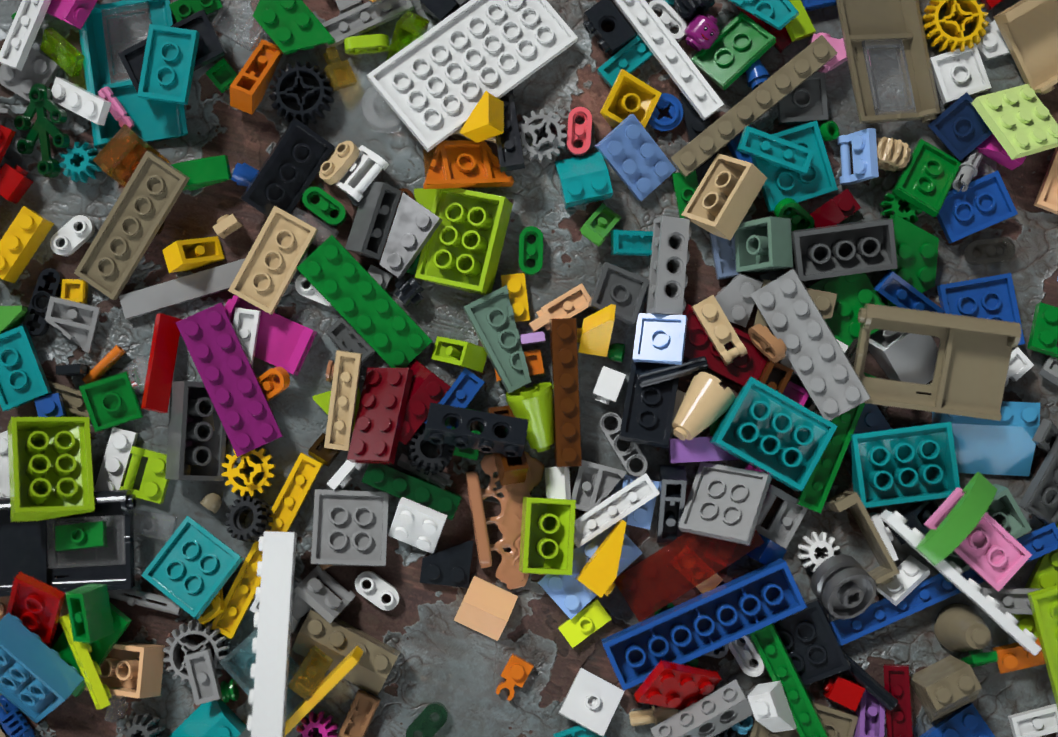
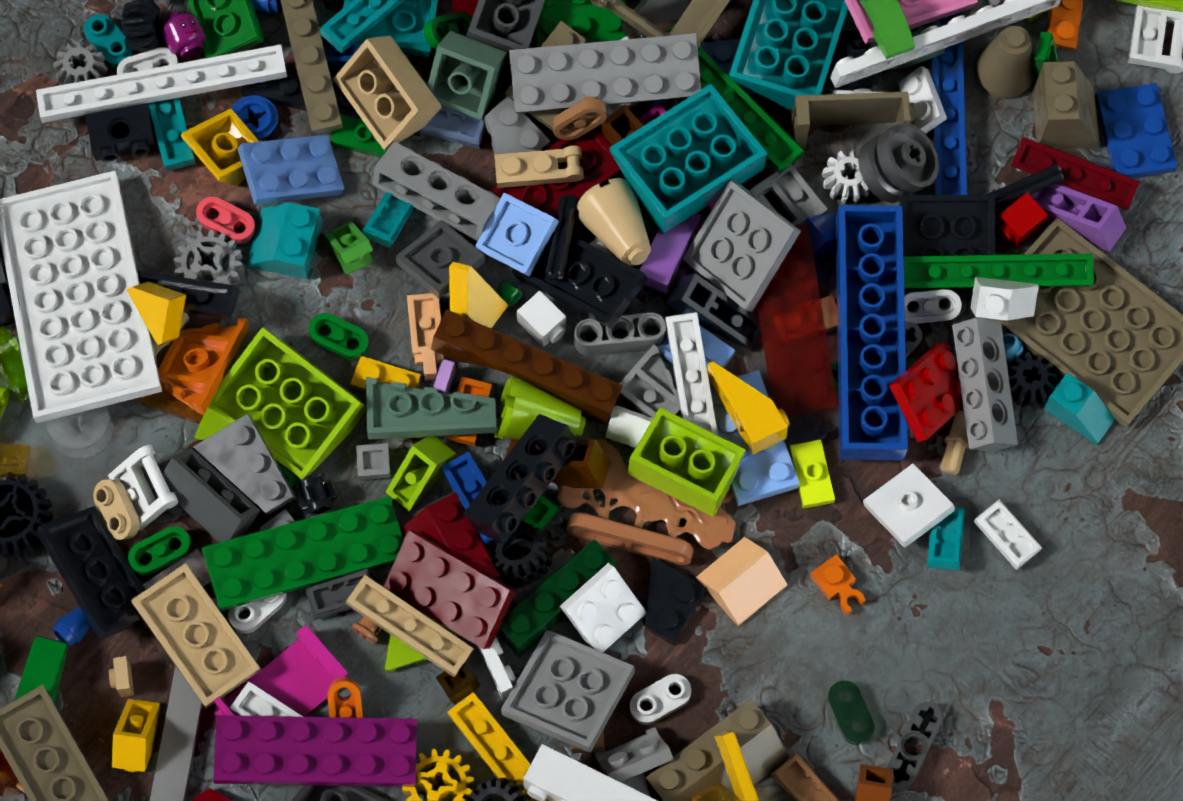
camera: 70 degrees left, 15 degrees down
none -> light grey plate [356,443,391,480]

